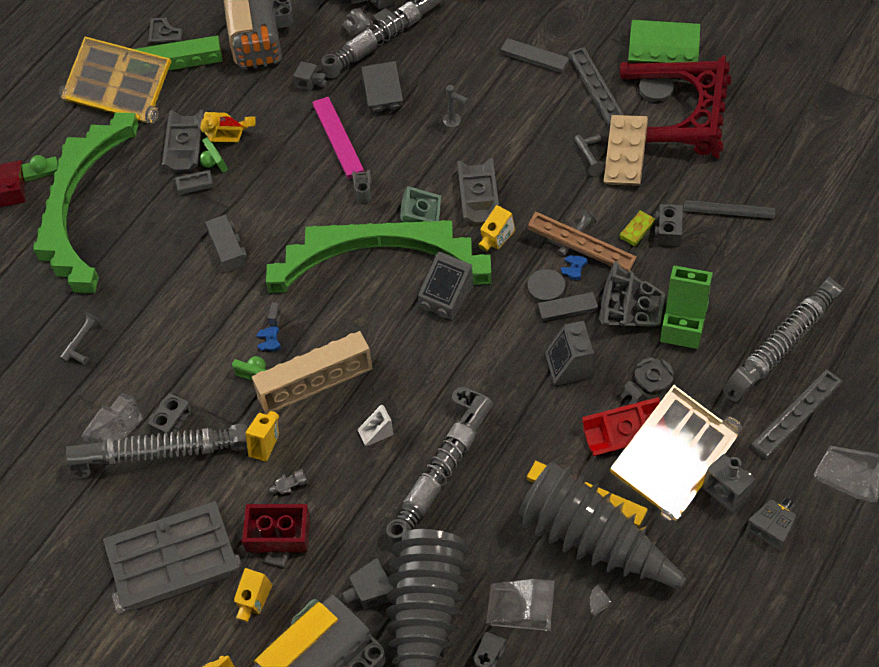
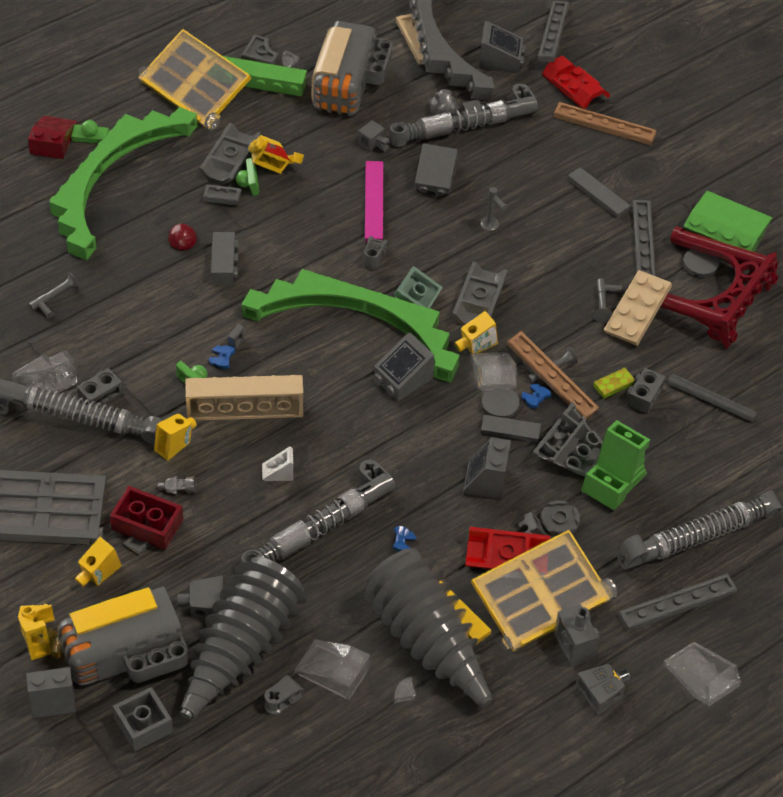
camera: 15 degrees right, 5 degrees down
none -> dark red piece [168,223,197,251]
none -> clear tile [282,50,299,68]
none -> blue piece [392,526,416,552]
none -> clear slope [470,352,517,392]

